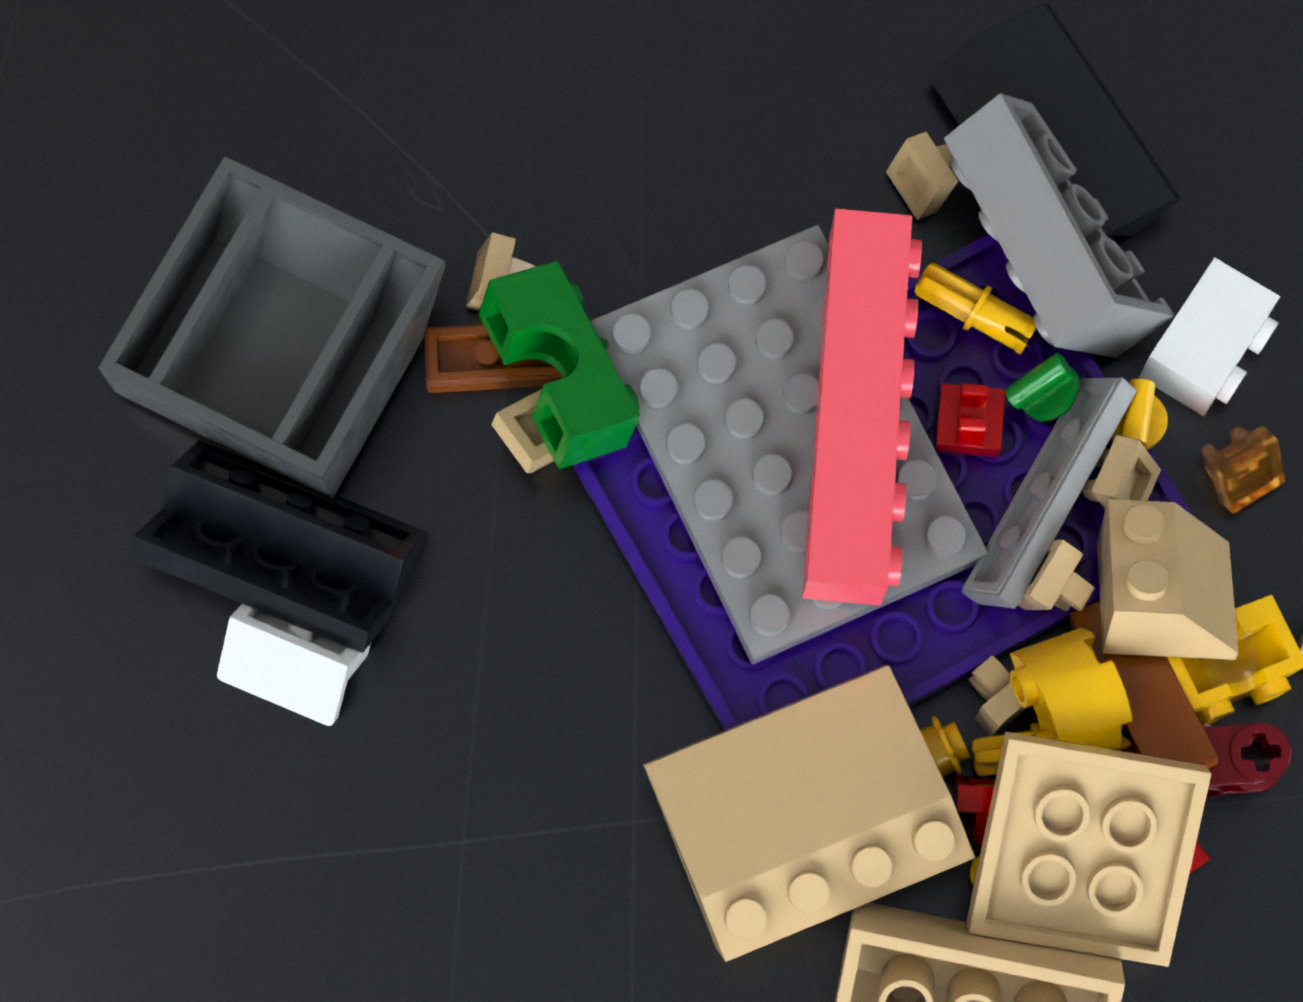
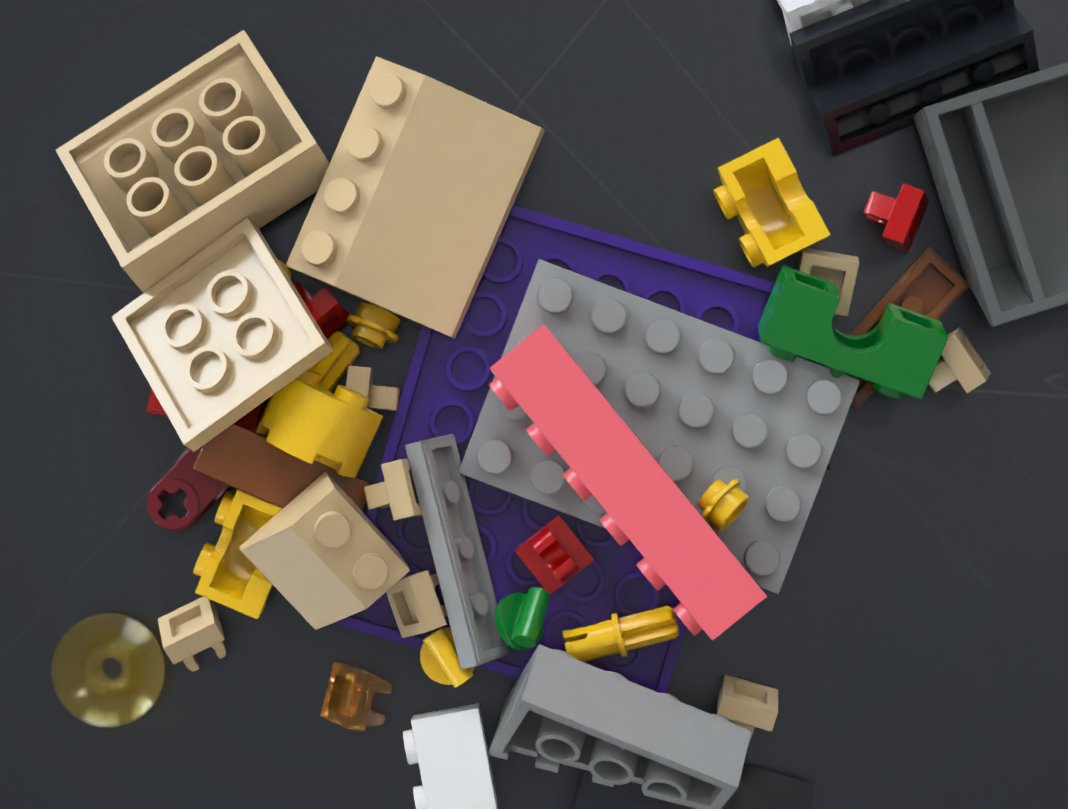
camera: 130 degrees right, 15 degrees up
none -> yellow plate [697,479,750,532]
none -> yellow cylinder [713,138,831,268]
none -> red tile [863,183,929,254]

